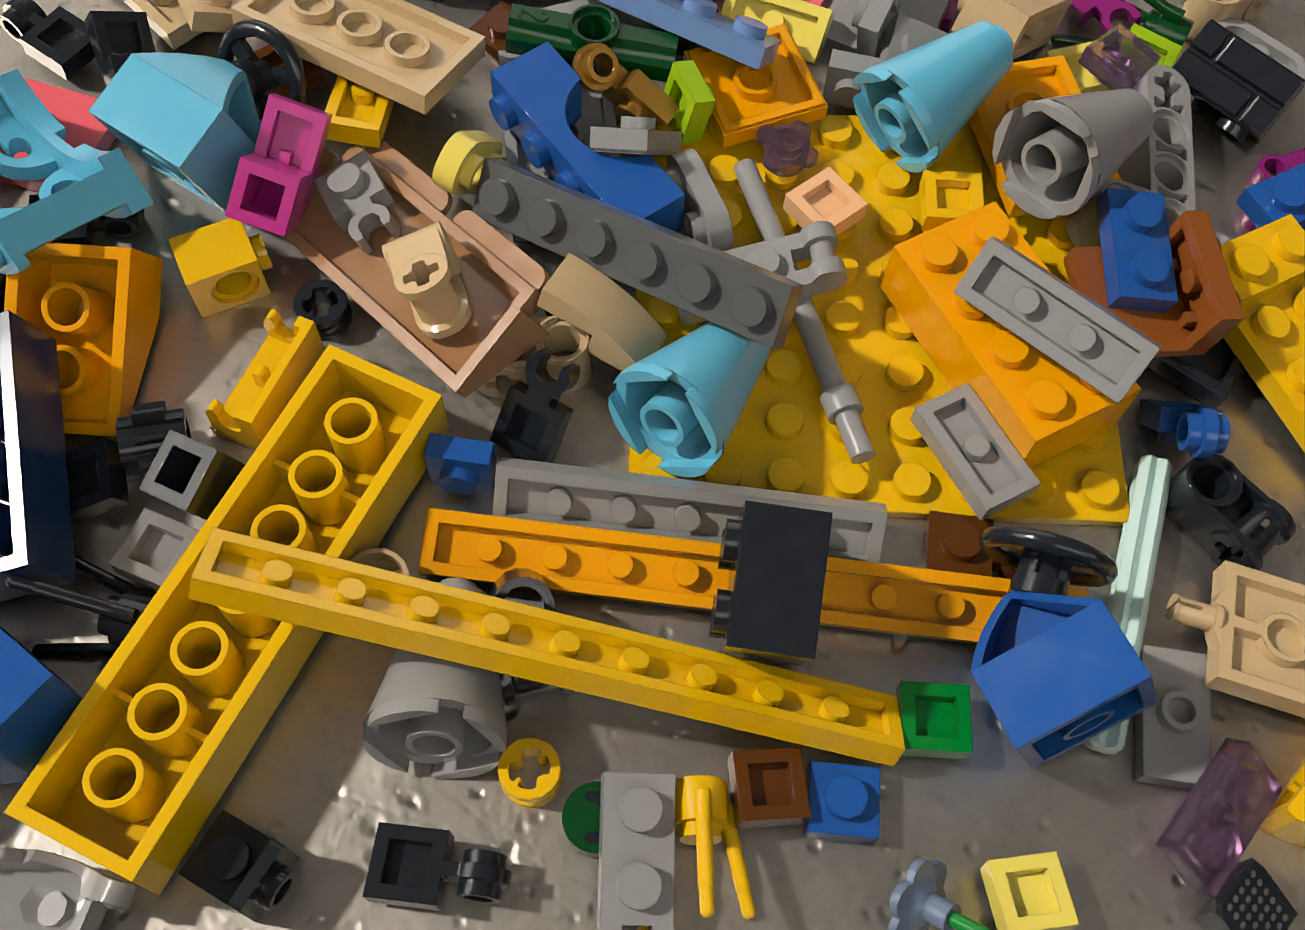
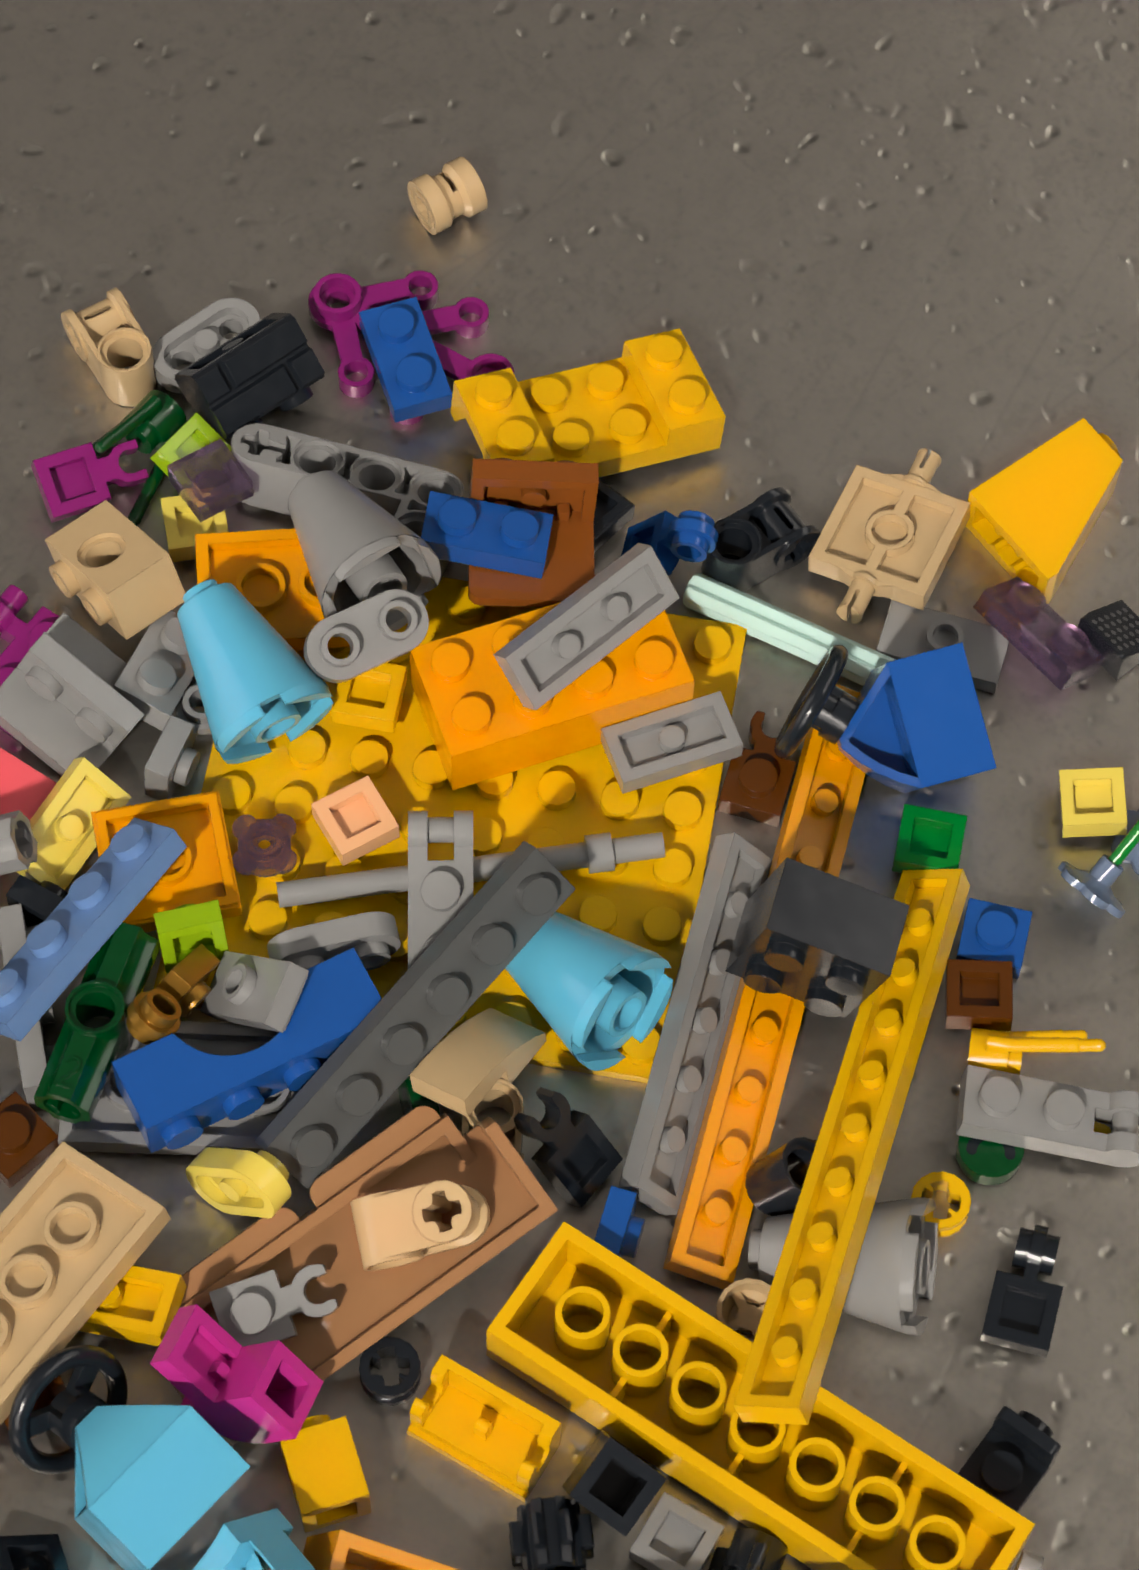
camera: 80 degrees left, 0 degrees up
none -> light grey plate [304,589,429,683]

